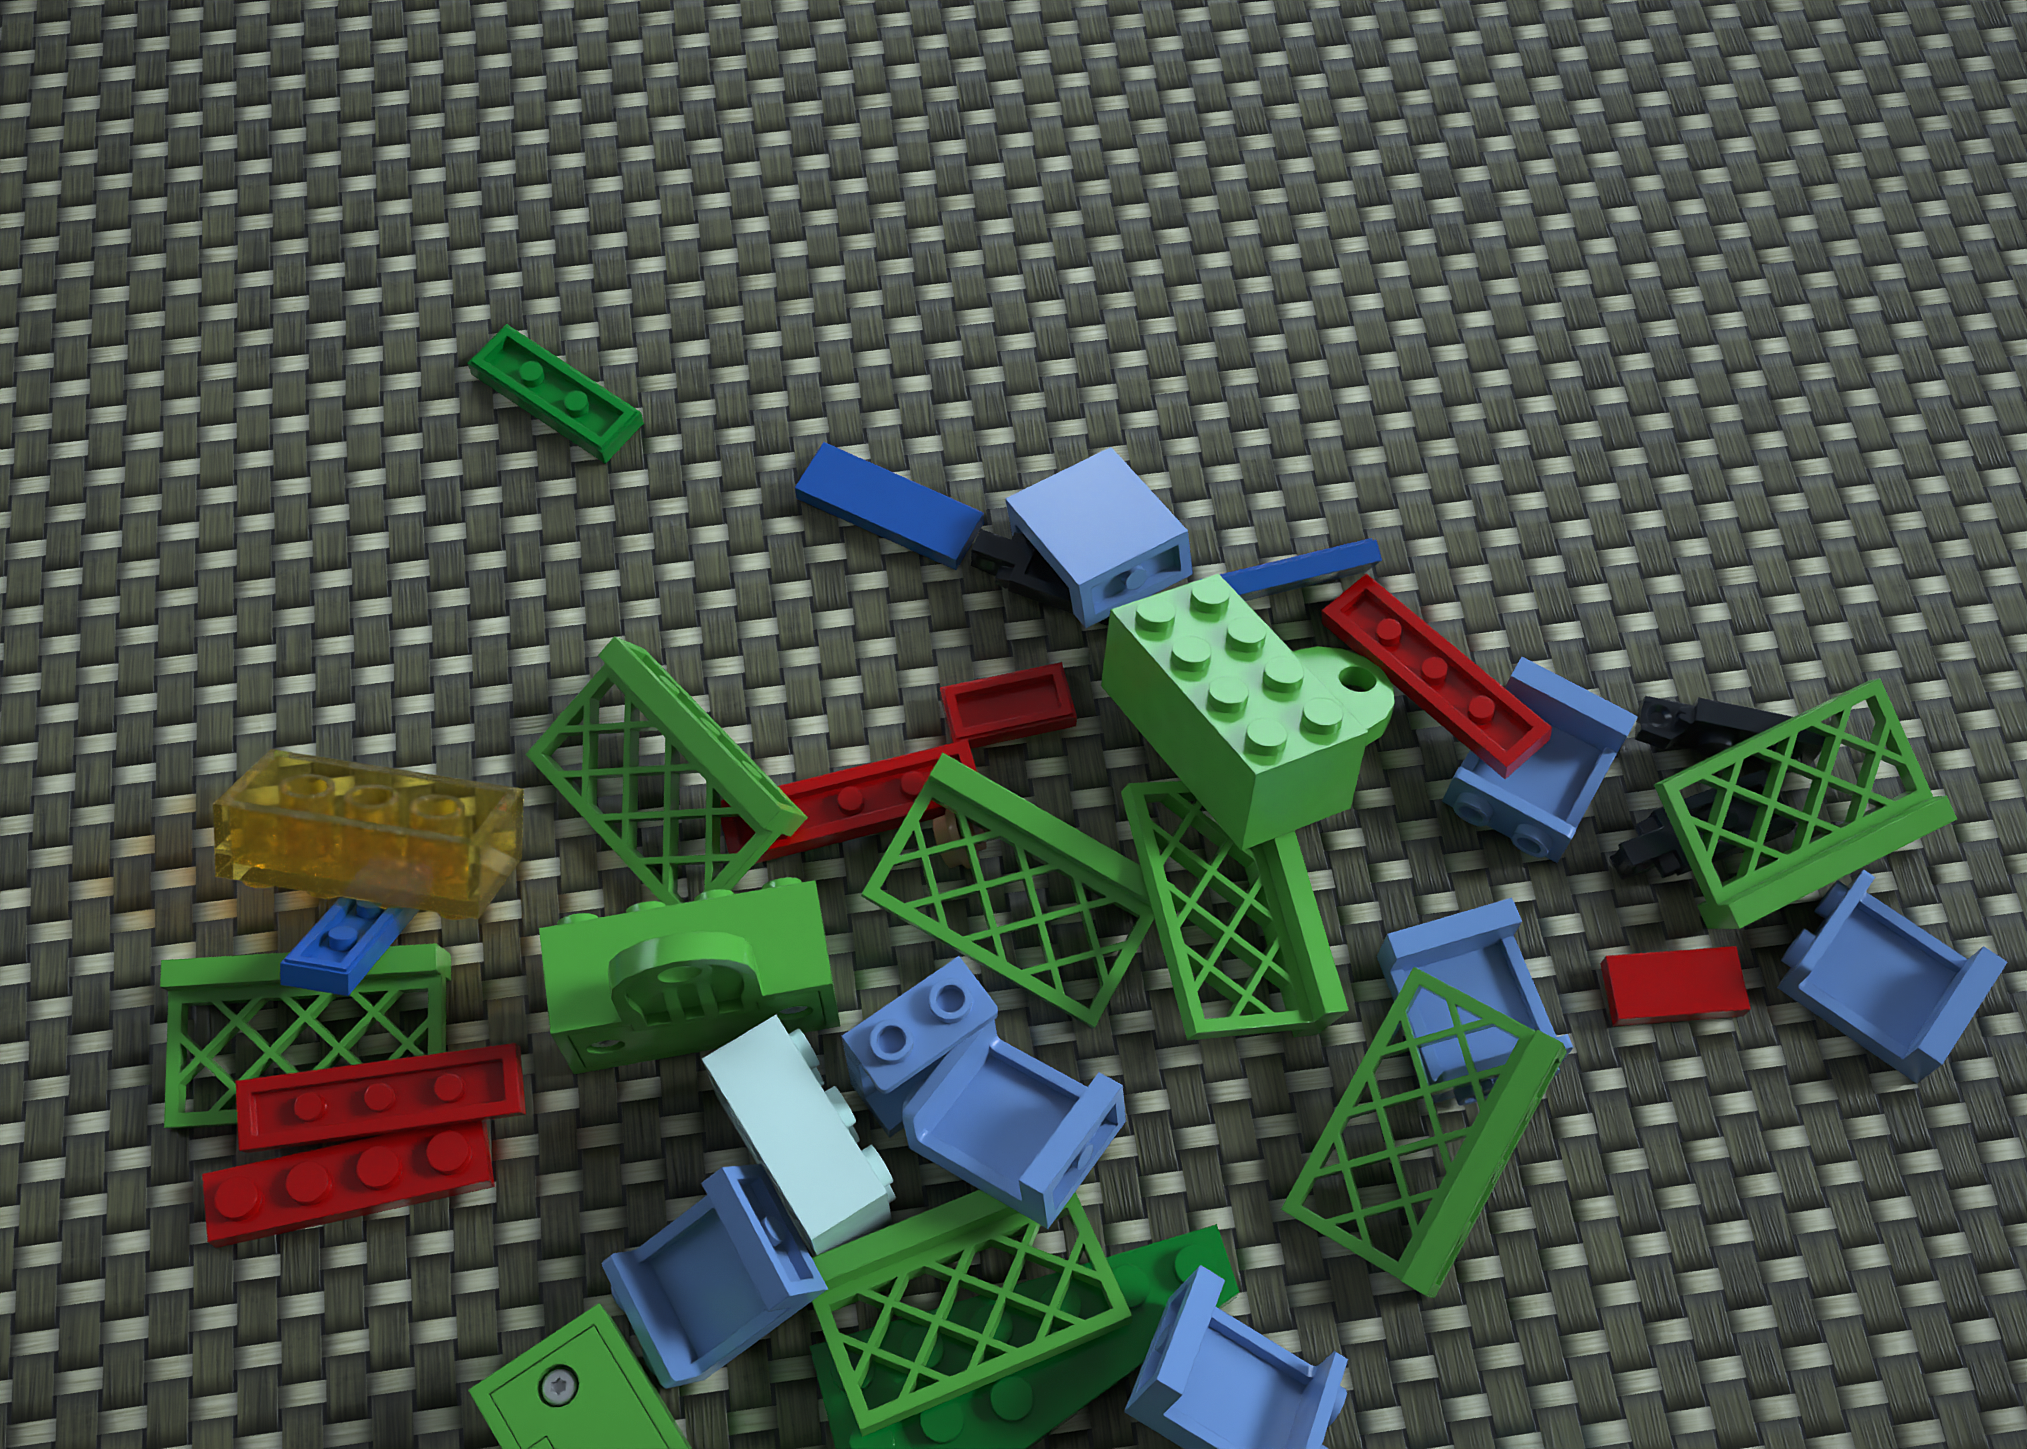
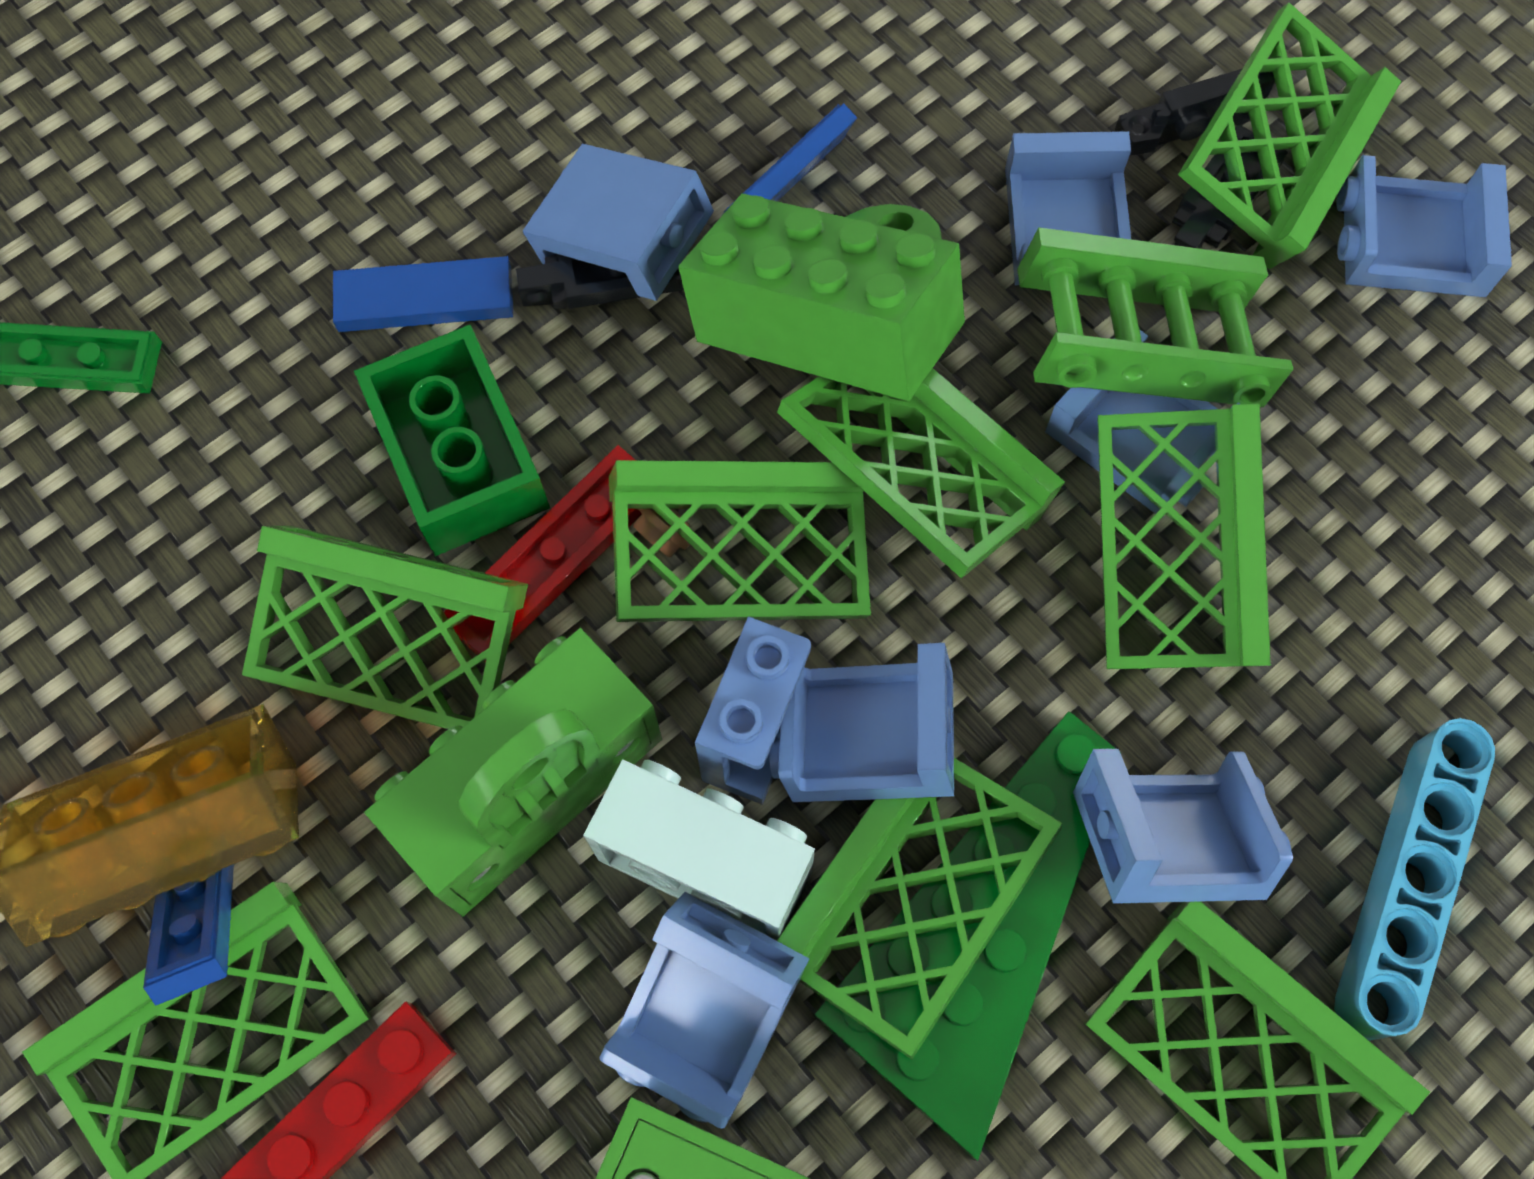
camera: 30 degrees left, 5 degrees up
red plate [235,1043,526,1153] -> none
red tile [940,662,1077,749] -> none
red plate [1322,573,1552,779] -> none
red tile [1600,946,1751,1026] -> none
none -> green brick [354,324,550,556]
none -> bright green fence [1017,227,1294,408]

